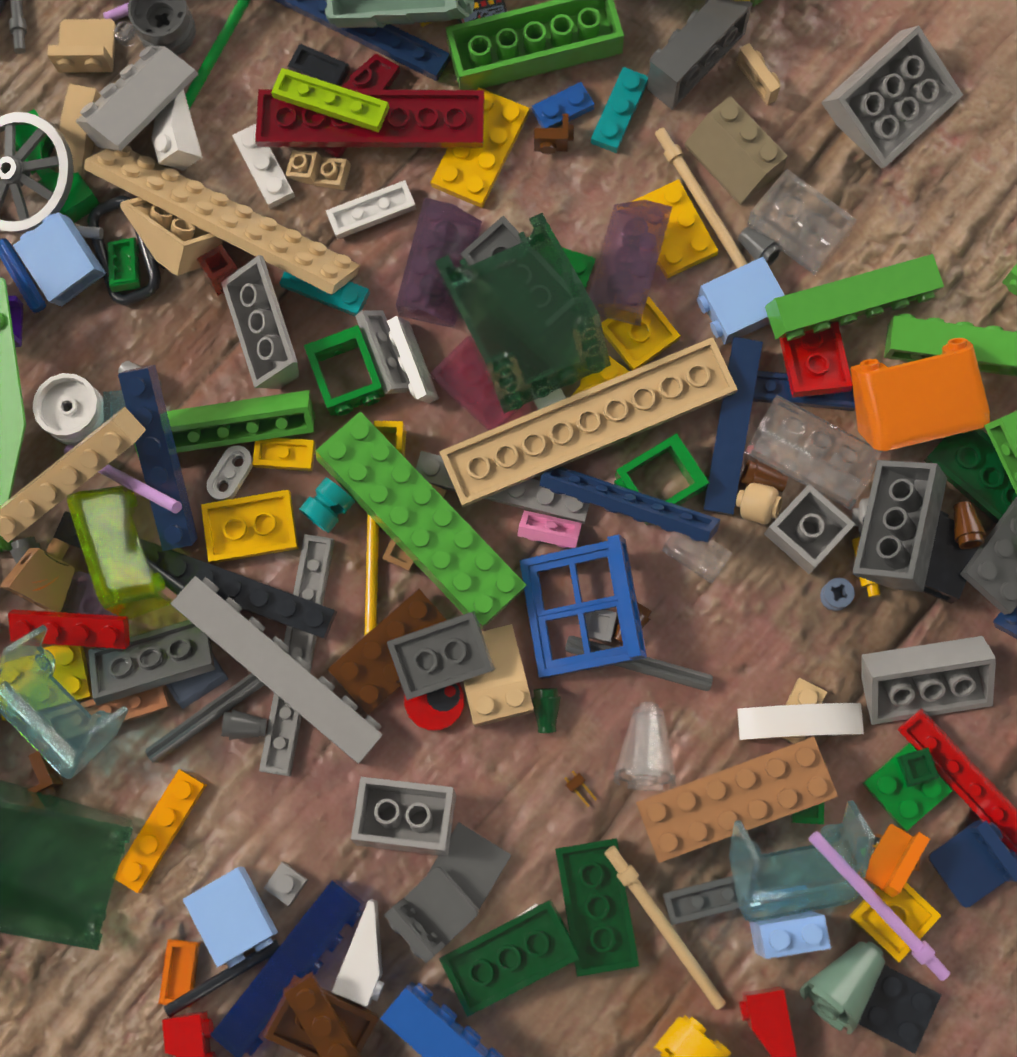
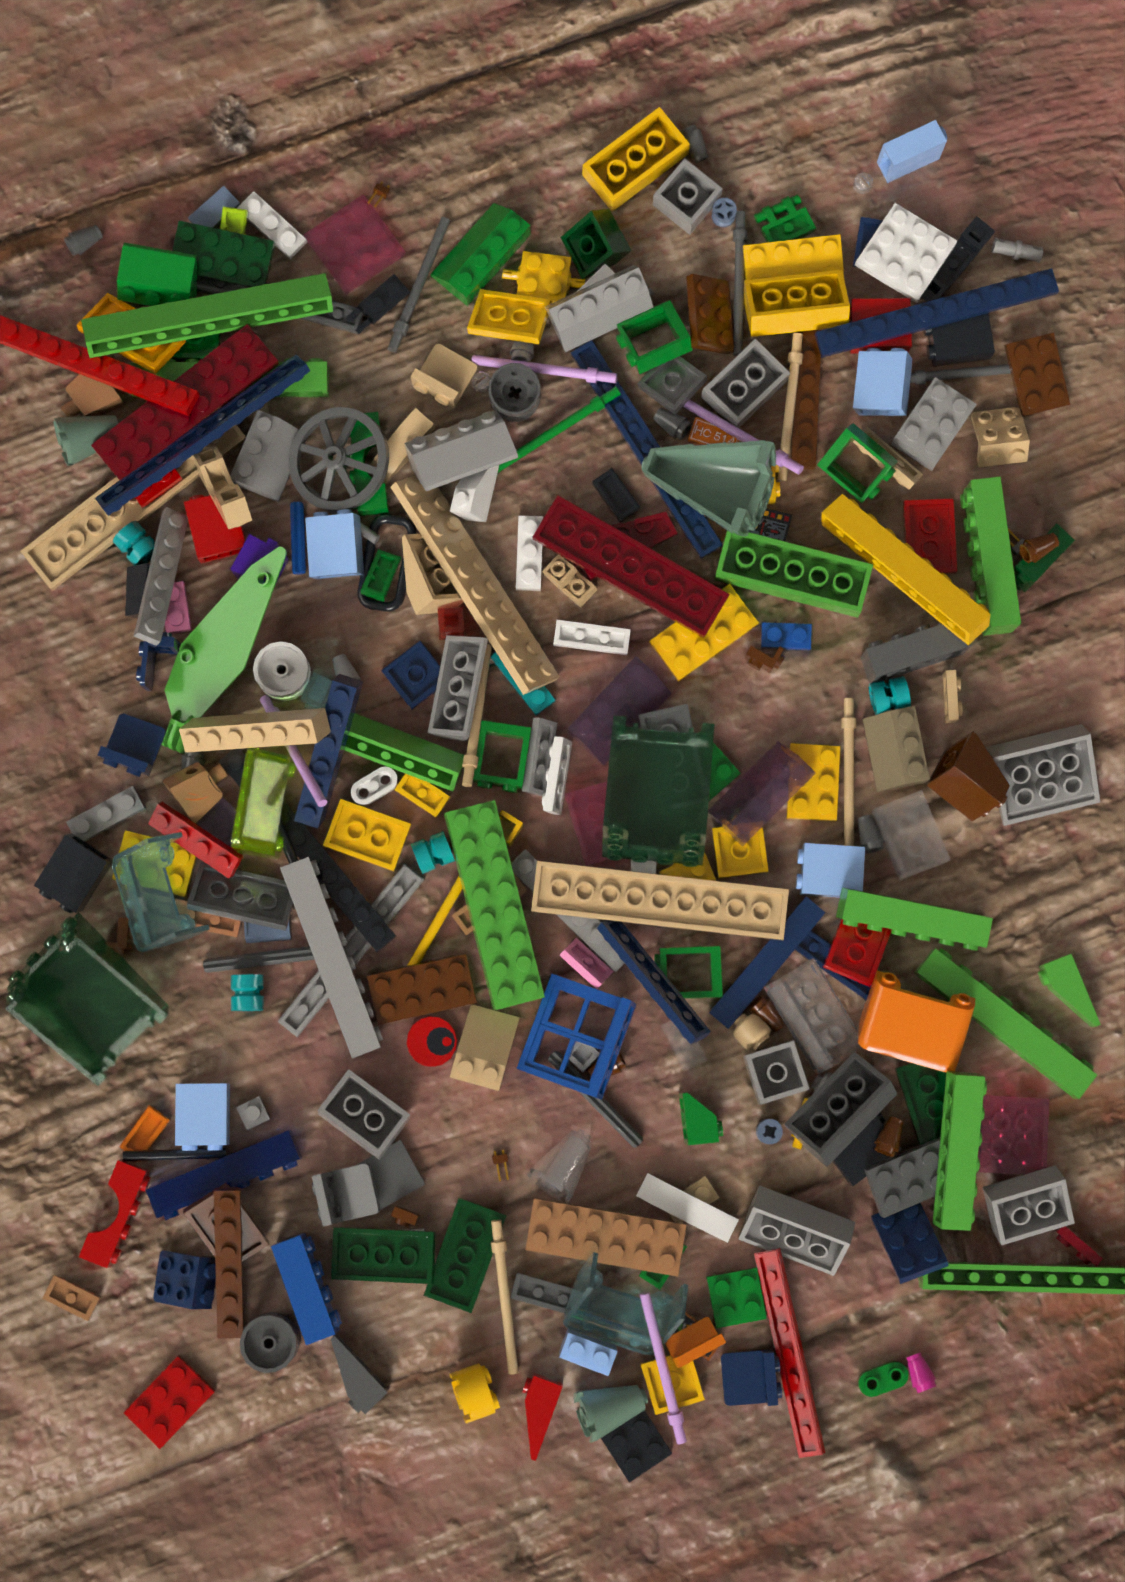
camera: 20 degrees right, 5 degrees up
light orange plate [112,769,207,893] -> none
dark grey cone [222,709,267,740] -> none
lime plate [271,68,389,132] -> none
white slope [332,899,384,1007] -> none
dark grey plate [387,611,495,700] -> none
dark green cone [531,688,561,733] -> none
teal plate [591,67,649,153] -> none
dark green tile [897,747,939,787] -> none
none -> teal wheel [231,974,264,1011]
none -> dark blue tile [381,640,440,710]
none -> reddish brown plate [391,1205,420,1228]
none -> tan bar [462,644,492,787]
none -> green slope [679,1093,723,1146]
none -> teal wheel [868,676,911,715]
none -> reddish brown slope [927,731,1010,822]

